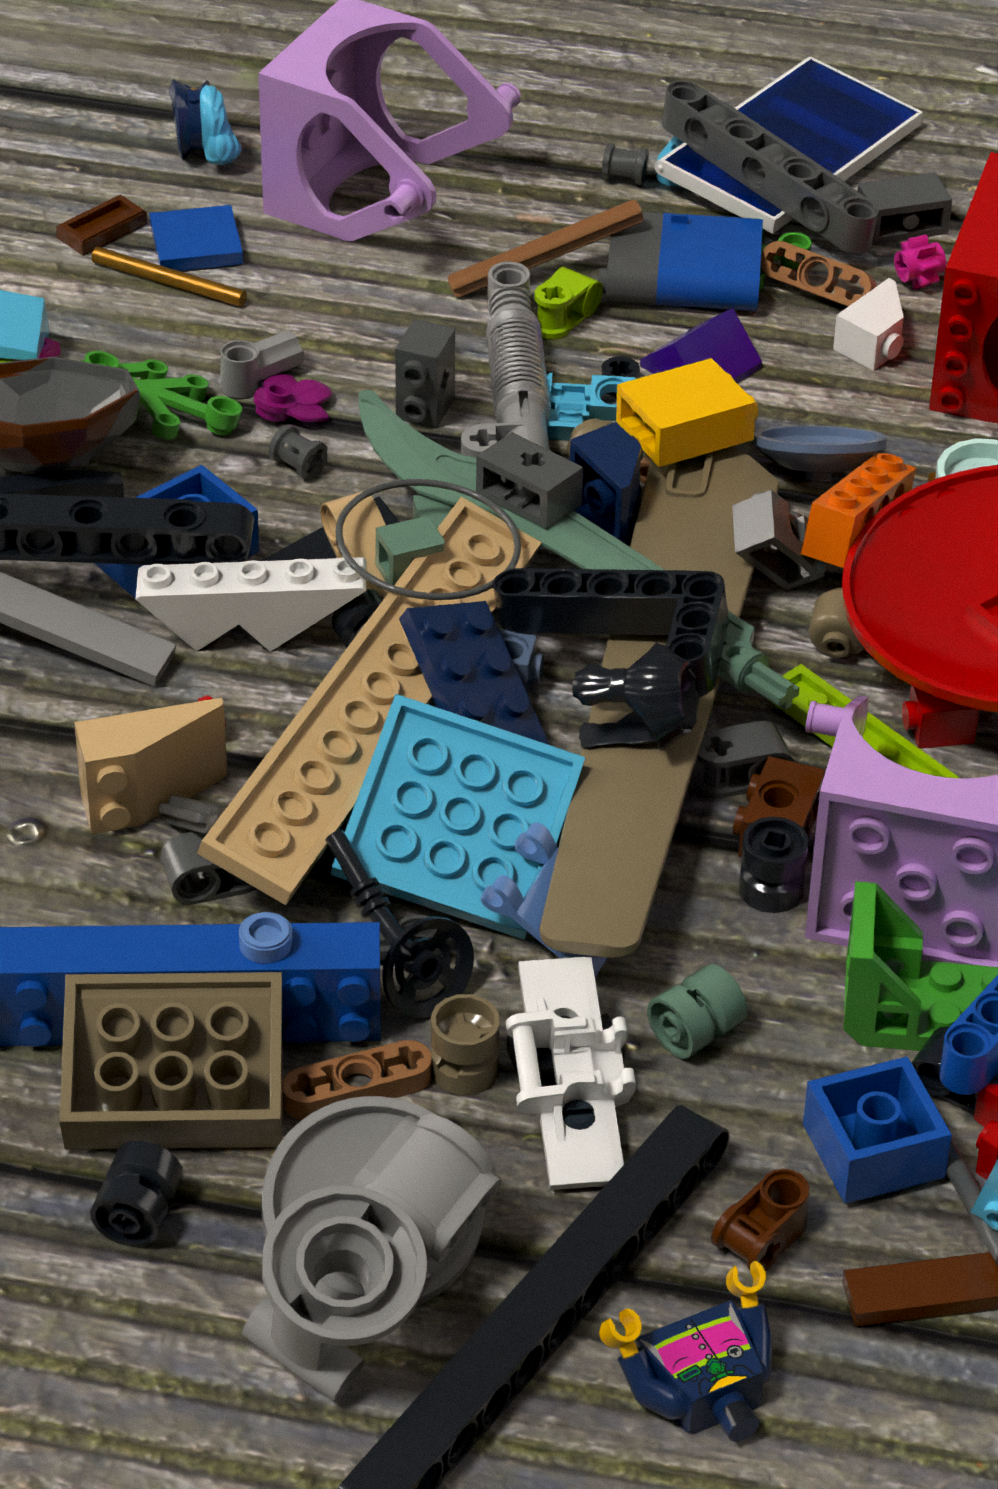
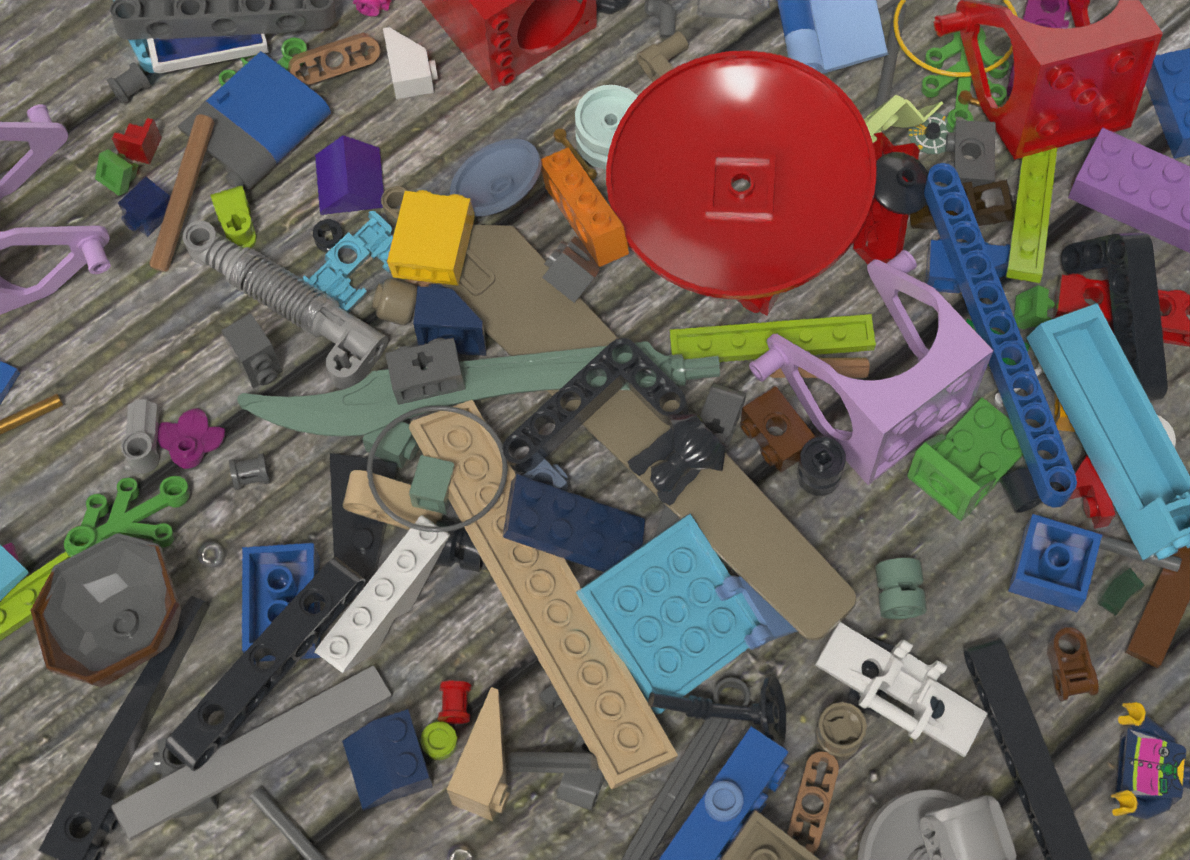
camera: 50 degrees left, 25 degrees up
dark tan head [808,588,865,658] -> none
none -> bright green tile [95,149,138,196]
none -> red panel [112,118,162,165]
none -> clear blue brick [118,177,170,237]
none -> dark blue slope [342,709,433,811]
none -> clear green piece [1097,568,1145,616]

